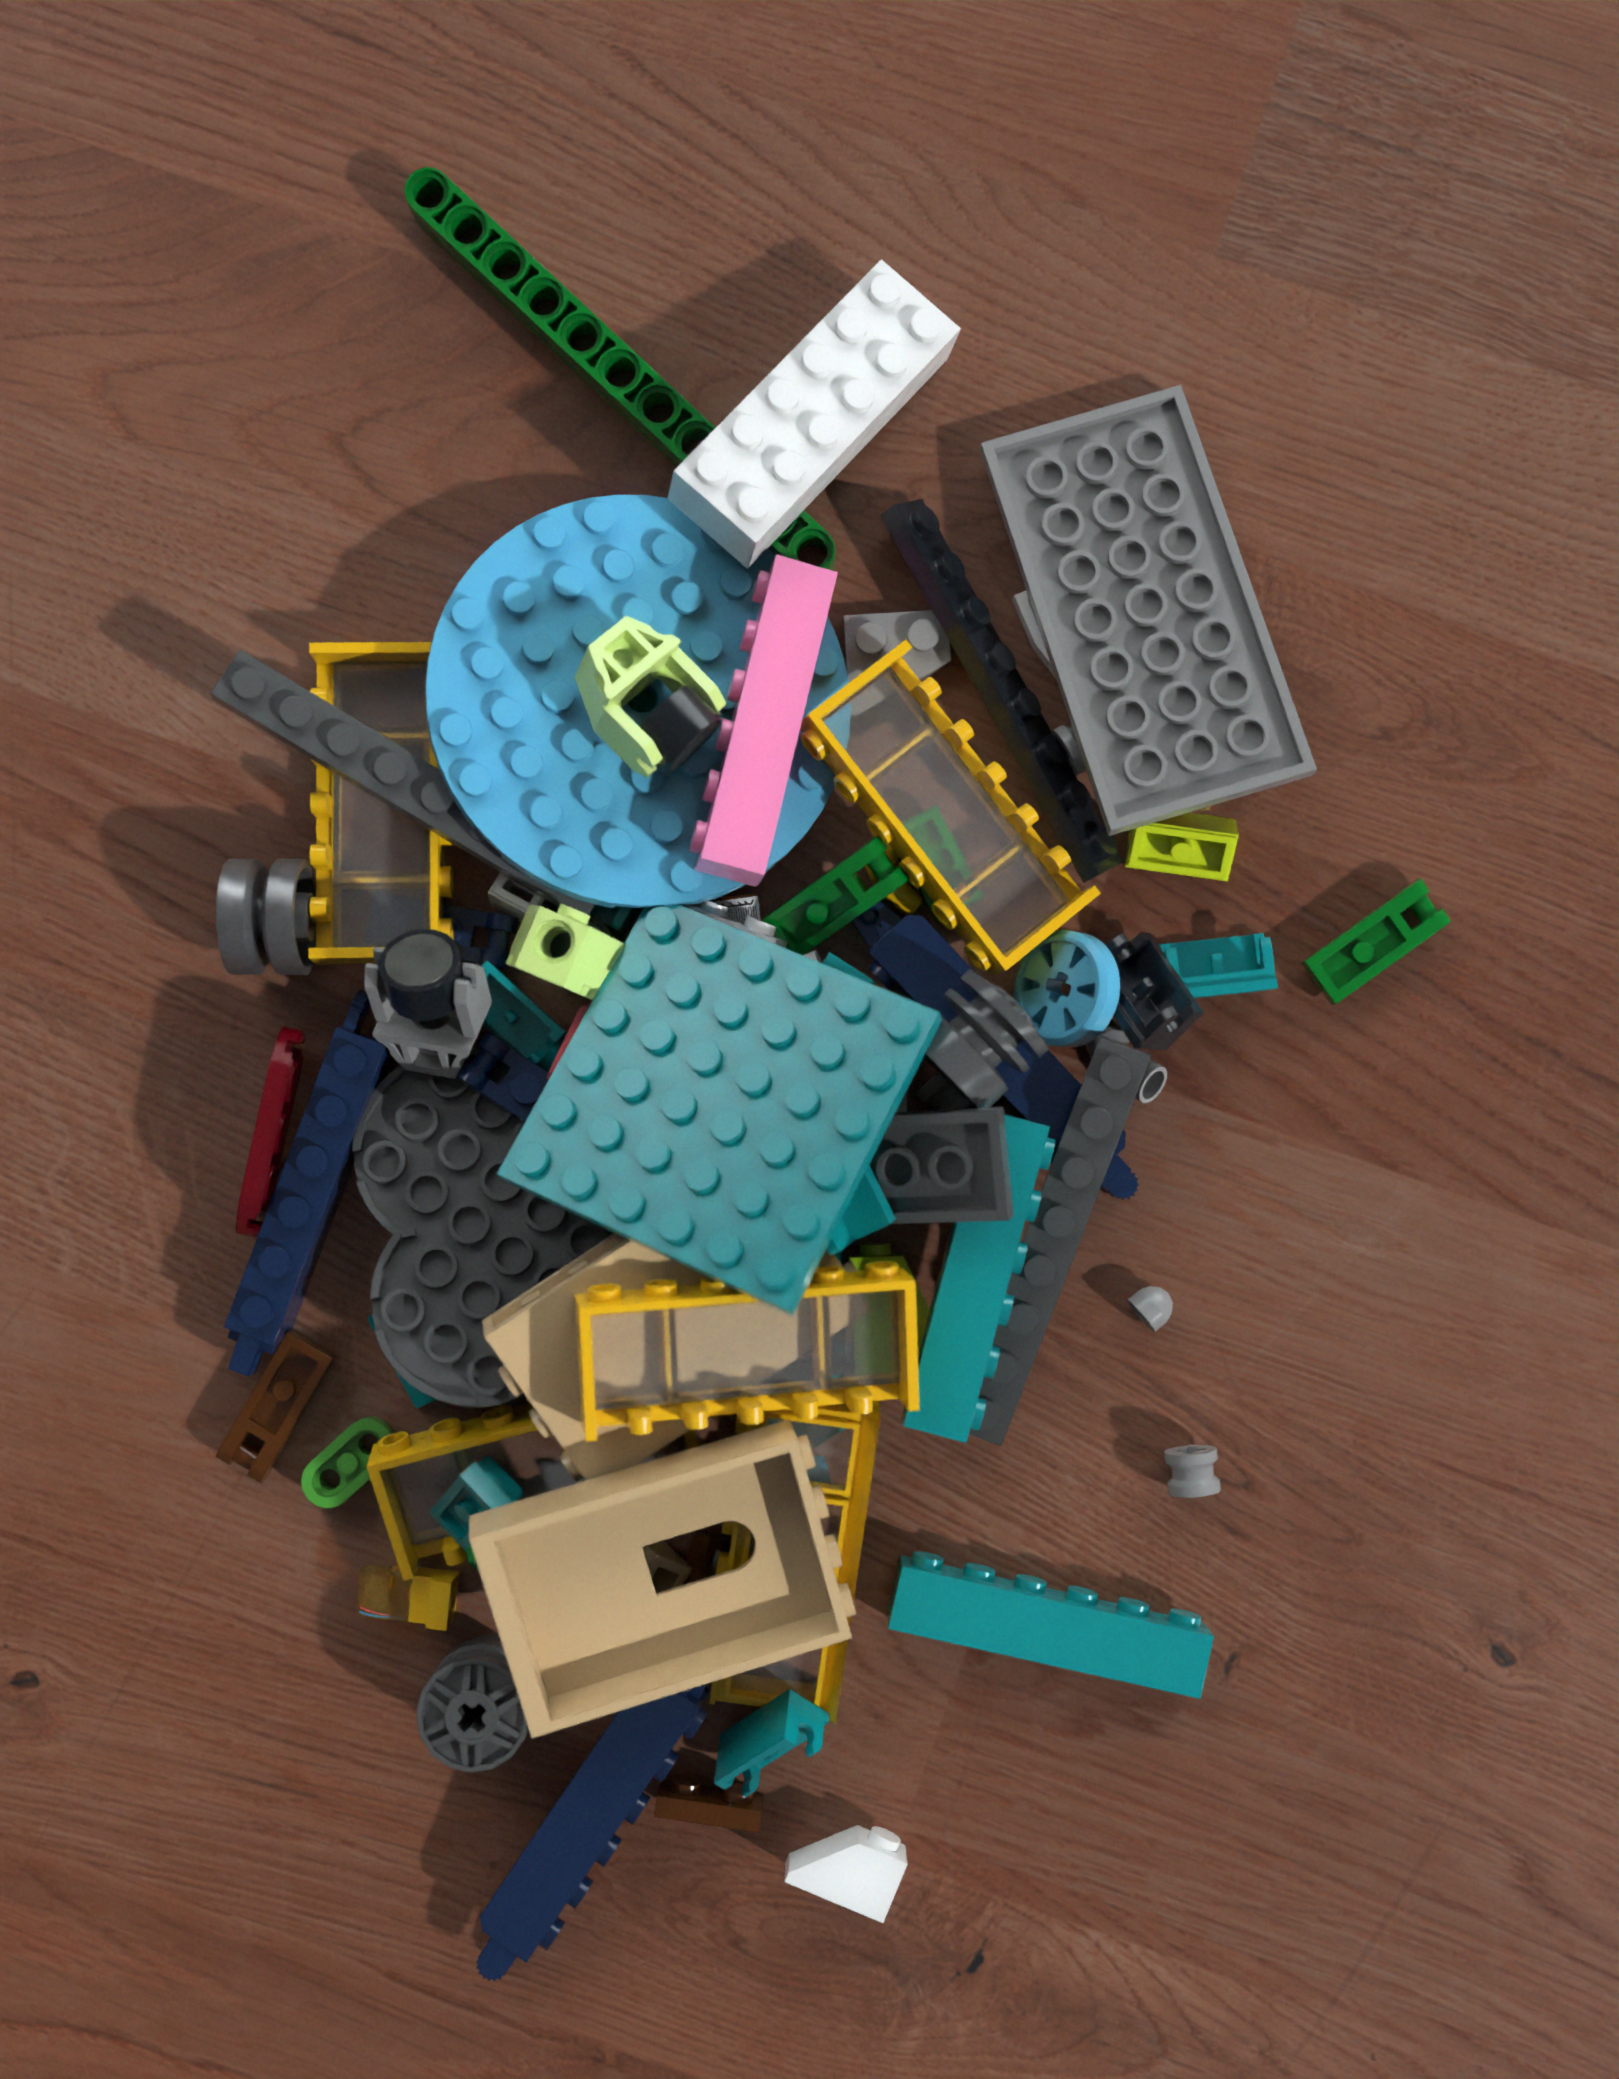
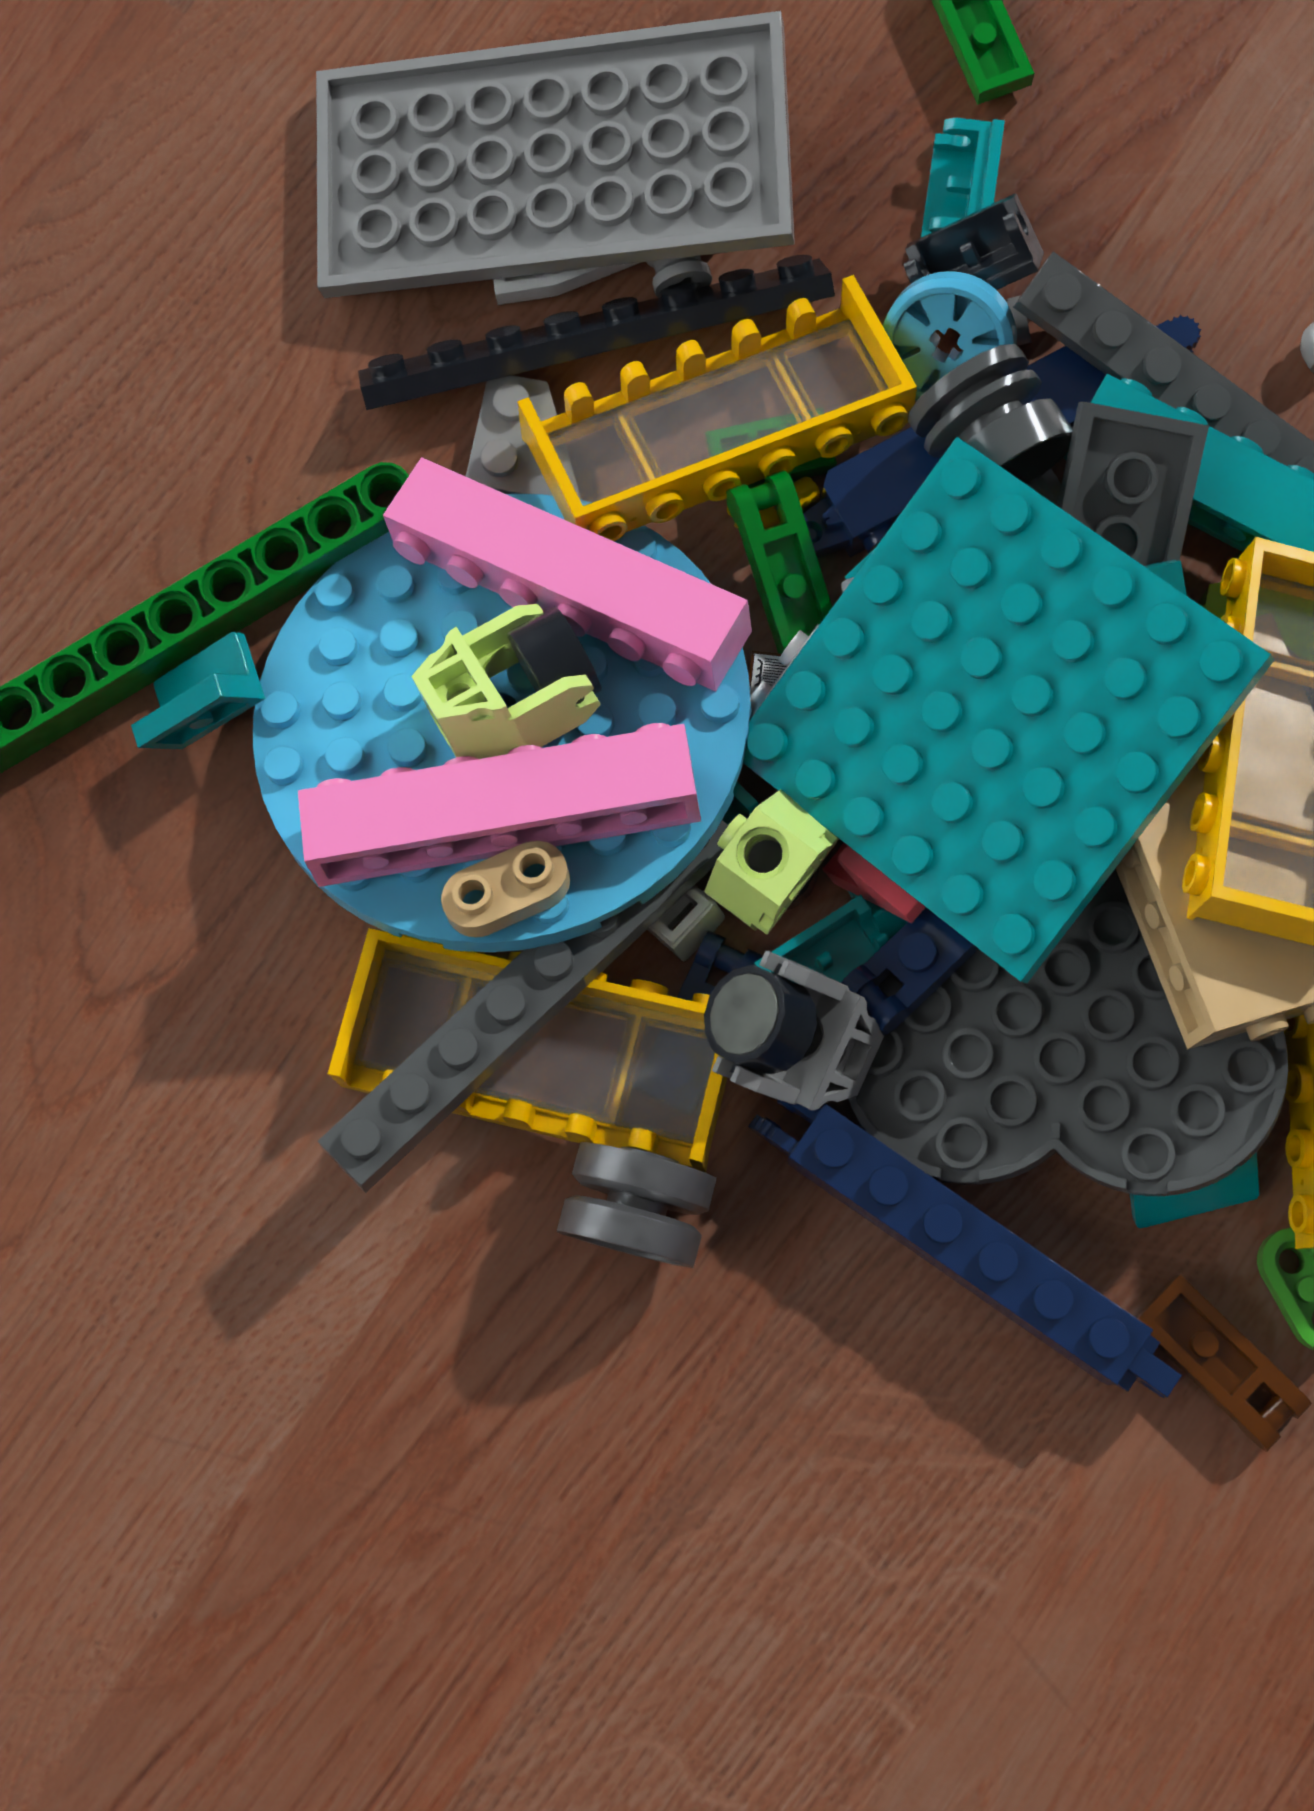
camera: 70 degrees left, 10 degrees down
dark red tile [236,1026,306,1237] -> none
white brick [667,259,961,569] -> none
neon yellow slope [1125,813,1239,882] -> none
none -> teal panel [131,632,265,749]
none -> bright pink brick [298,723,701,887]
none -> tan plate [441,841,570,937]

